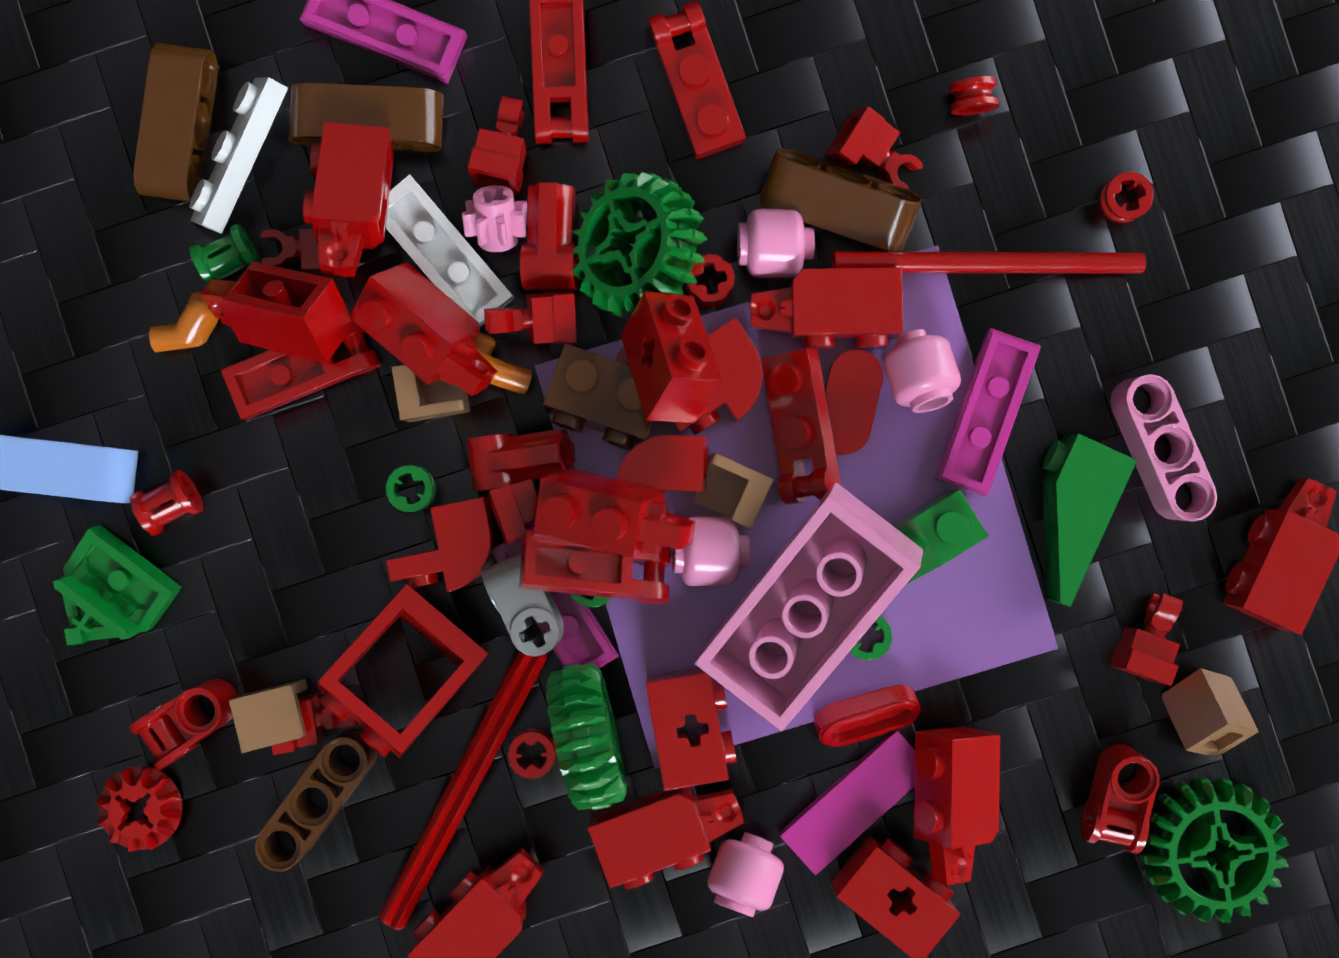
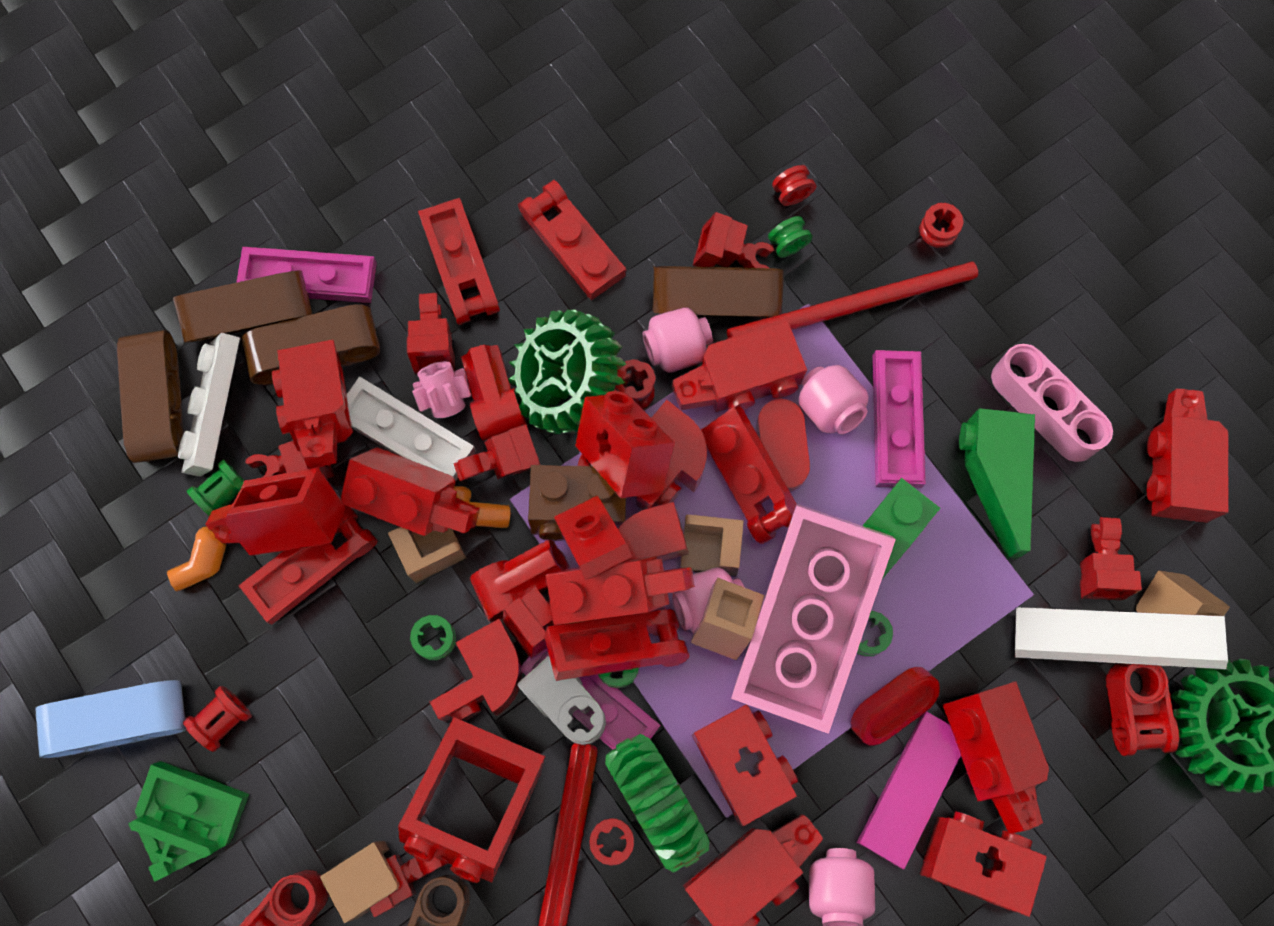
camera: 20 degrees left, 15 degrees down
none -> reddish brown beam [173,270,313,343]
none -> red plate [554,495,632,580]
none -> medium nougat panel [691,577,765,660]
none -> green bush [768,216,813,258]
none -> white tile [1015,607,1228,669]

